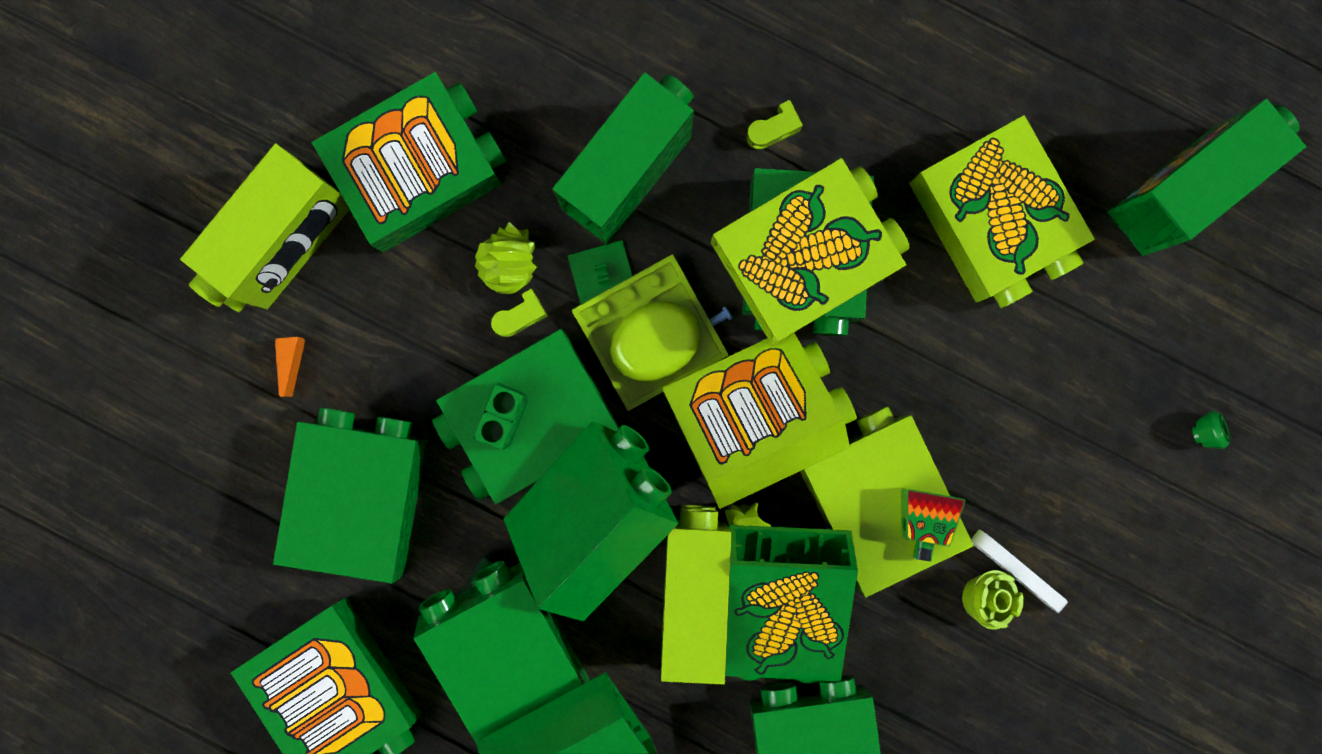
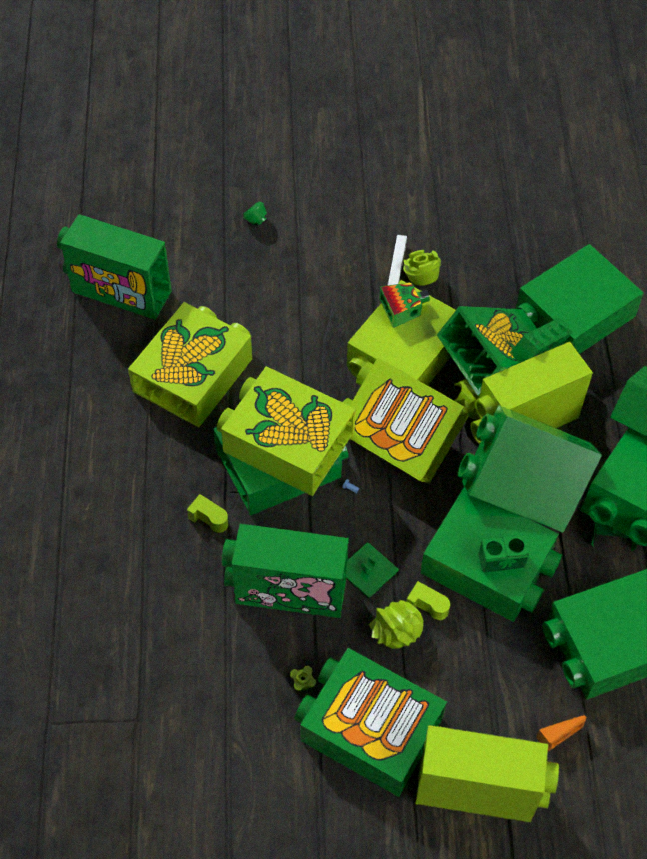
camera: 120 degrees left, 30 degrees down
lime piece [572,254,728,411] -> none
none -> lime plate [290,666,316,691]
none -> green brick [510,318,573,363]

